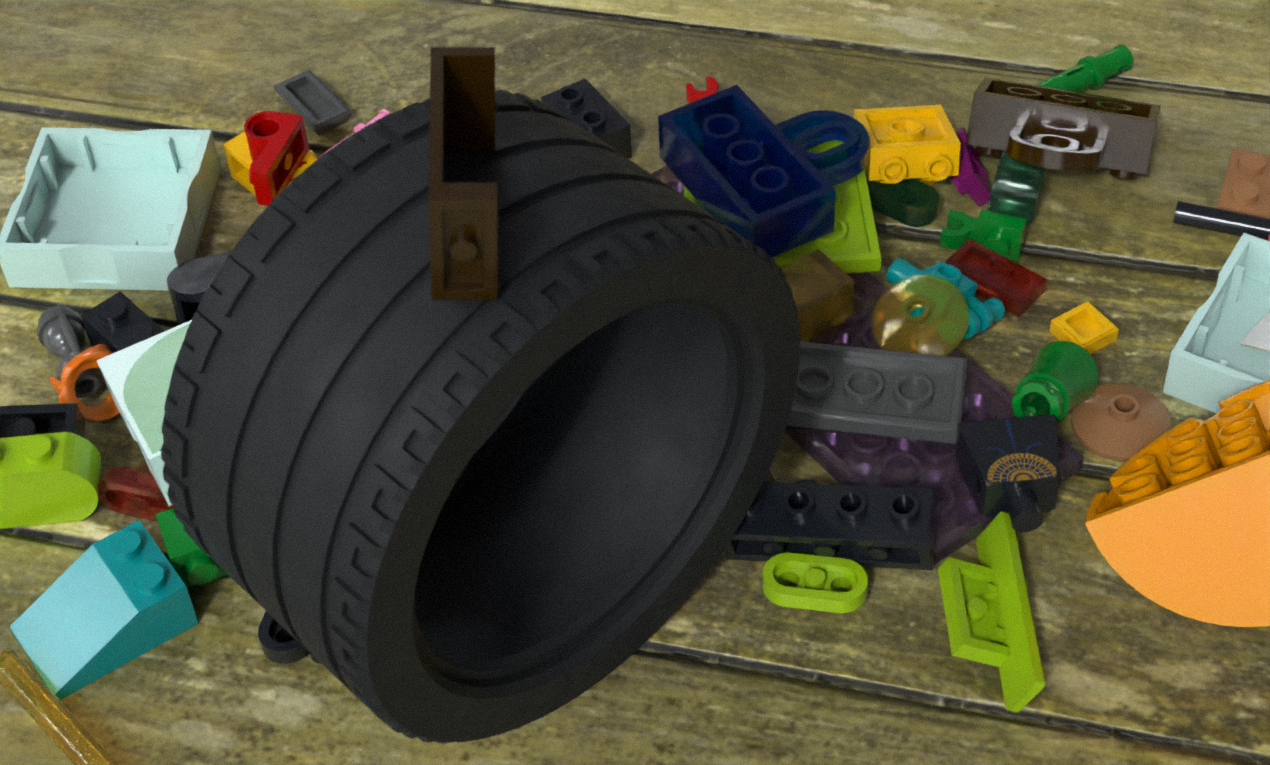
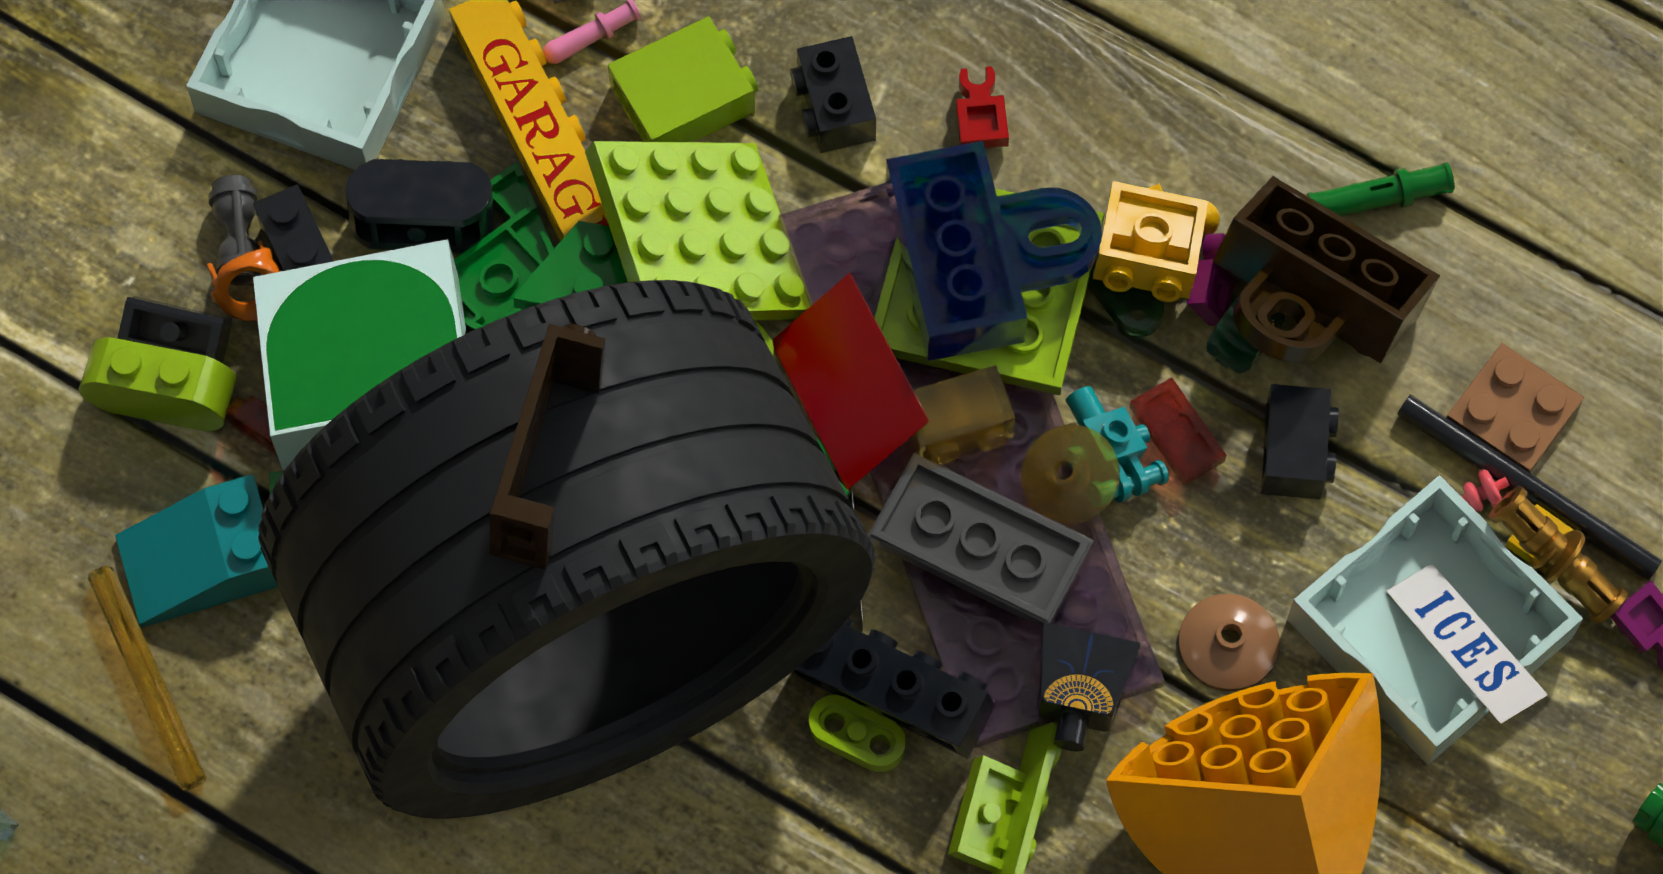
camera: 15 degrees right, 20 degrees up
red plate [244,111,309,206] -> none
green plate [939,209,1027,264] -> none
green plant [1012,341,1099,422] -> none
yellow tile [1049,301,1119,355] -> none
none -> black brick [1261,384,1339,499]

